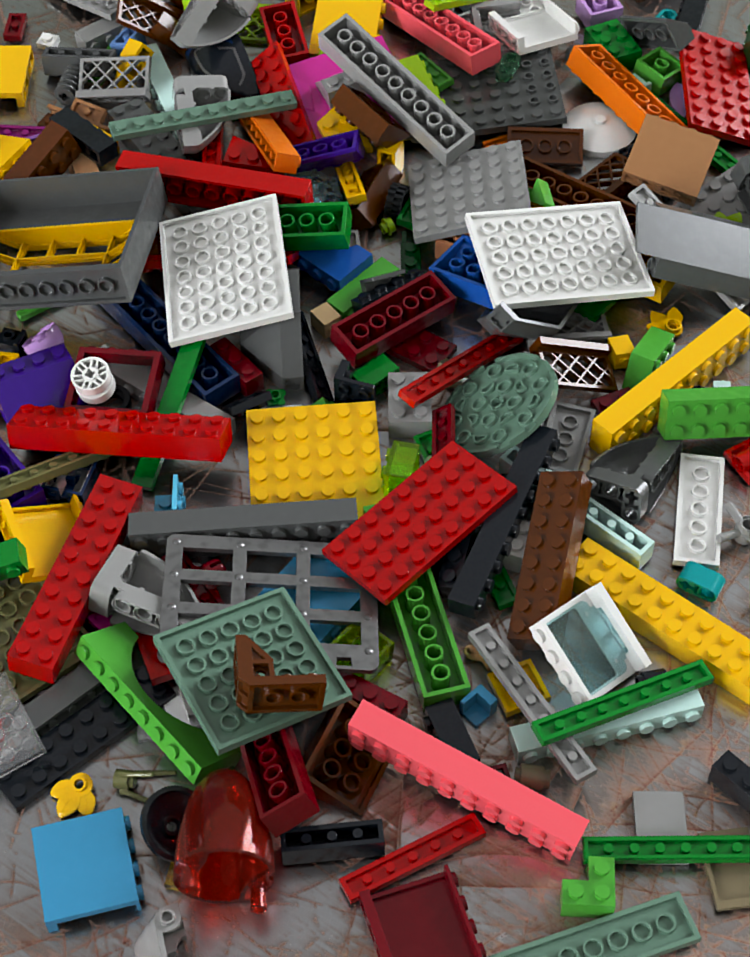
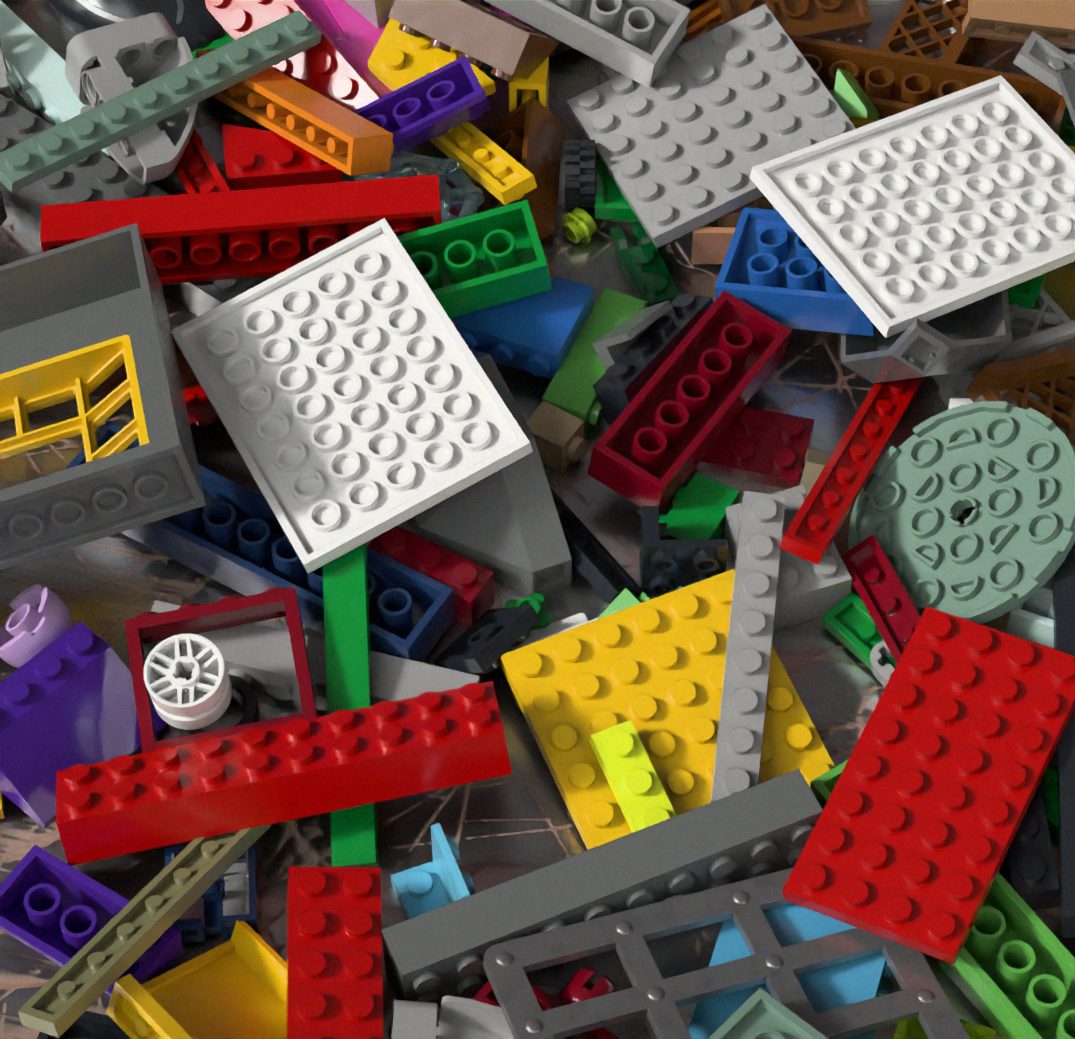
camera: 20 degrees left, 0 degrees up
clear neon green brick [381,440,420,497] -> none
none -> neon yellow plate [589,720,677,833]
none -> light grey plate [710,490,786,803]

